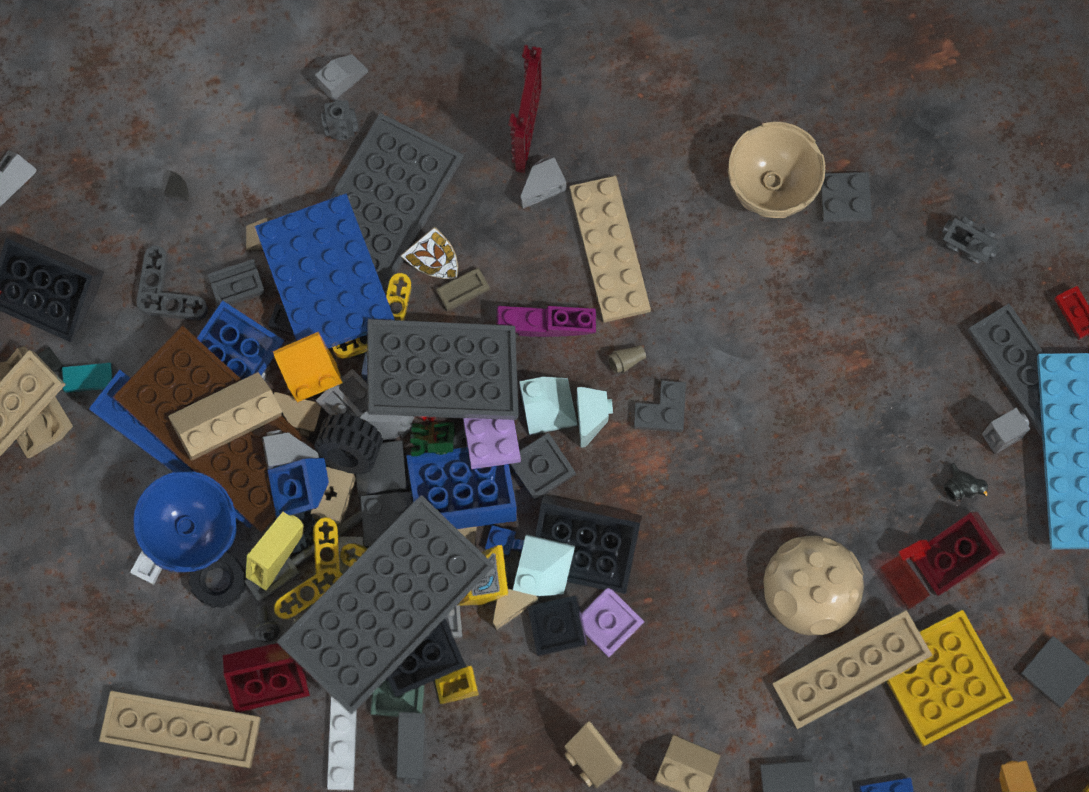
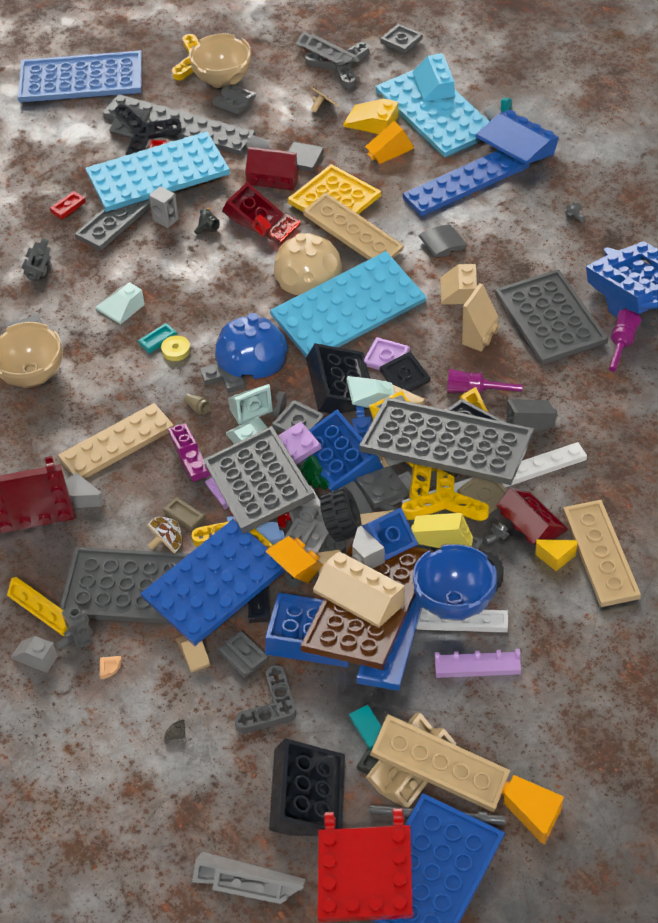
camera: 110 degrees left, 25 degrees down
none -> yellow tile [7,577,67,636]
none -> light aqua slope [95,282,145,325]
none -> light nougat tile [100,656,122,679]
none -> teal tile [138,323,178,354]
none -> light yellow piece [161,336,191,361]
none -> blue rock [215,313,287,379]
none -> dark red slope [245,147,299,191]
none -> medium azure plate [270,251,427,357]
none -> dark grey tile [273,391,286,417]
none -> lavender hinge [435,649,521,678]
none -> magenta piece [447,369,523,394]
none -> yellow slope [535,540,577,571]

